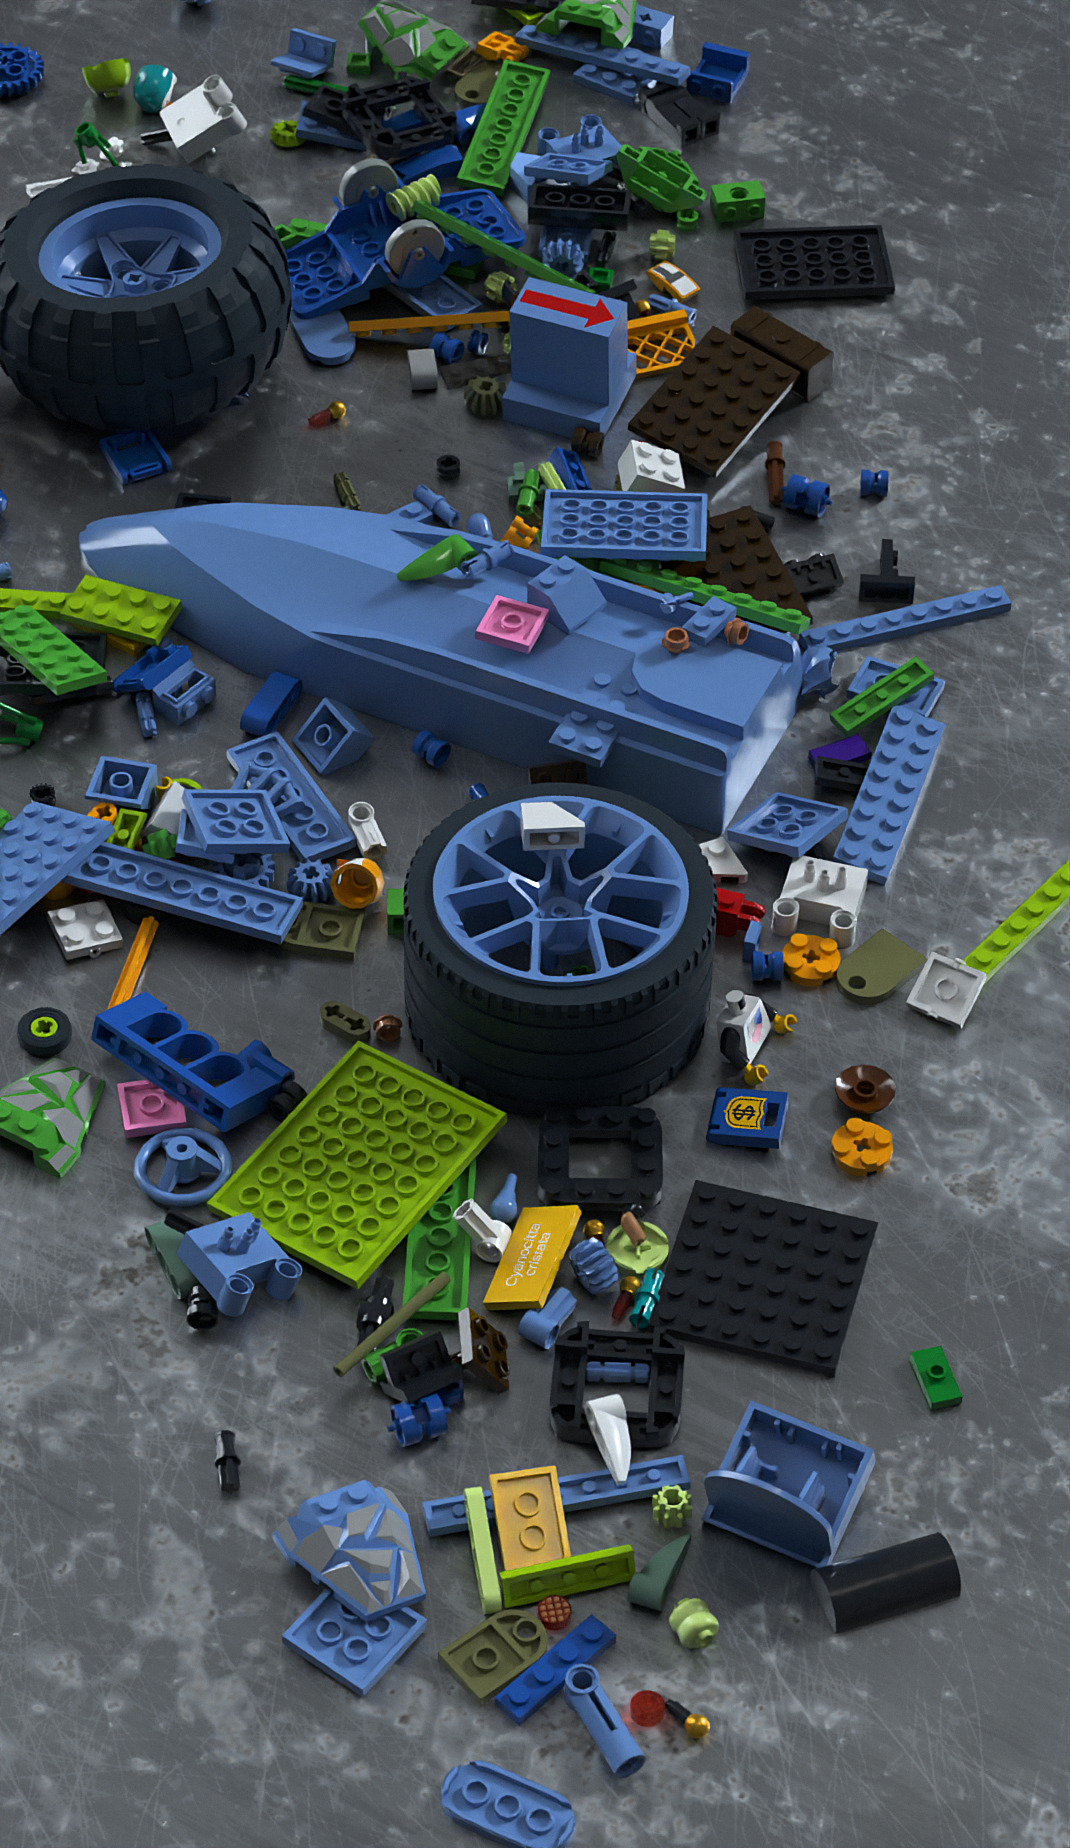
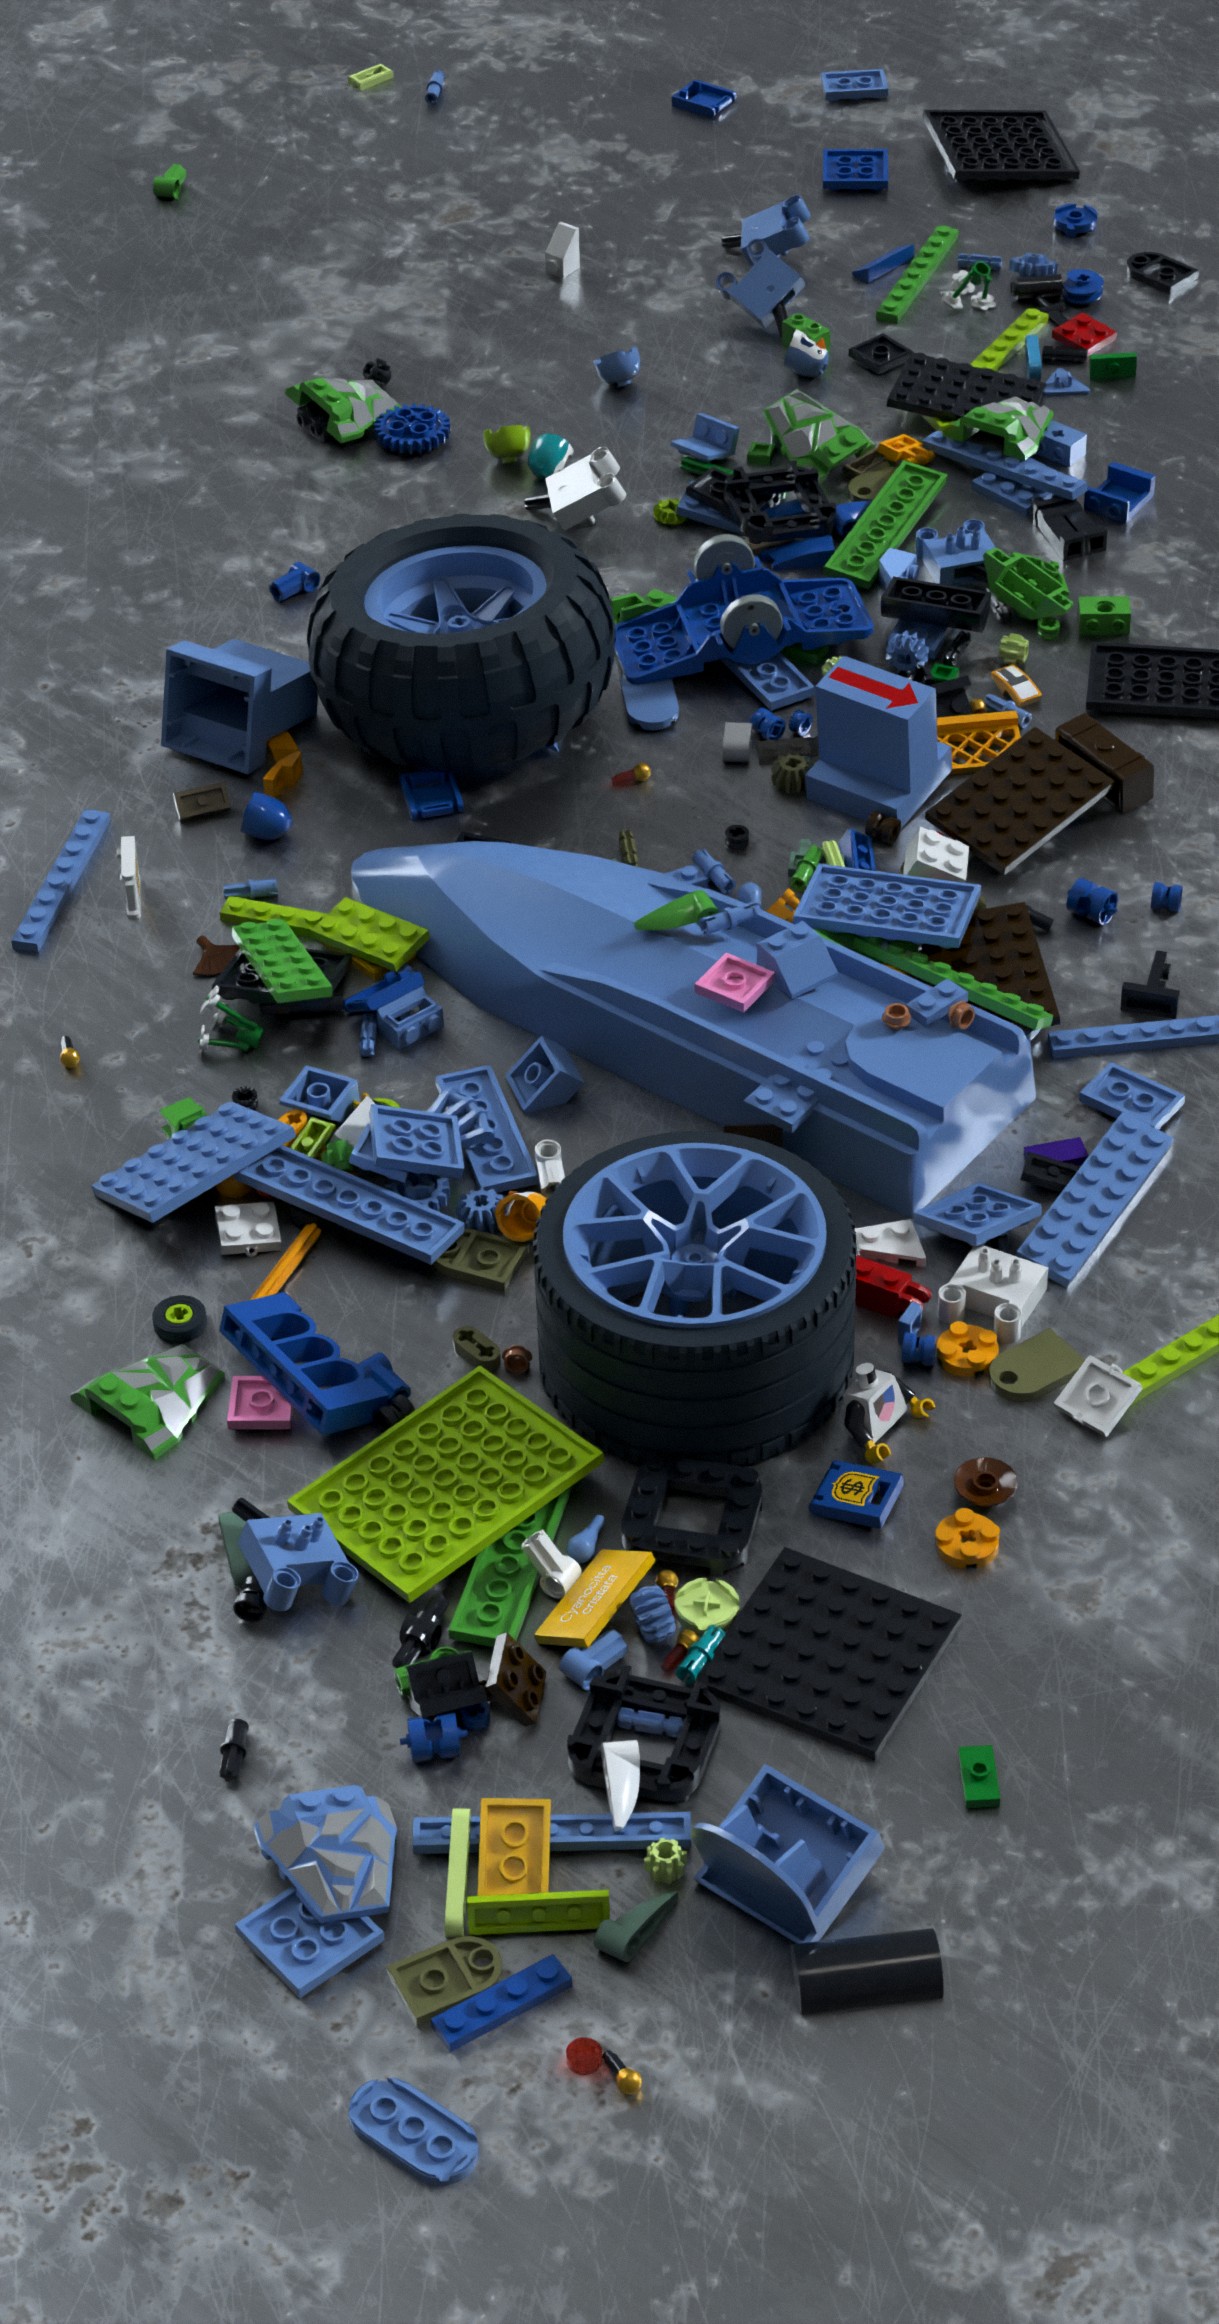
camera: 15 degrees right, 5 degrees down
plant [72,122,132,175] -> none
medium blue piece [134,1127,232,1207] -> none
blue beam [240,671,302,737] -> none
olive piece [333,1272,451,1377] -> none
light orange plate [349,311,510,337] -> none
yellowish green piece [385,174,441,222] -> none
bright green plate [411,200,596,294] -> none
blue wheel [412,730,451,768] -> none
white slope [521,802,585,851] -> none
medium blue plate [524,153,613,186] -> none
clear red tile [537,1595,572,1631] -> none
medium blue piece [564,1664,646,1778] -> none
medium nougat arm [621,1202,647,1246] -> none
medium blue hand [659,592,694,615] -> none
yellowish green piece [669,1598,719,1649] -> none
reddish brown axle [765,441,786,506] -> none
black bracket [784,553,844,596] -> none
medium blue hair [801,646,839,699] -> none
bright green plate [830,656,934,738] -> none

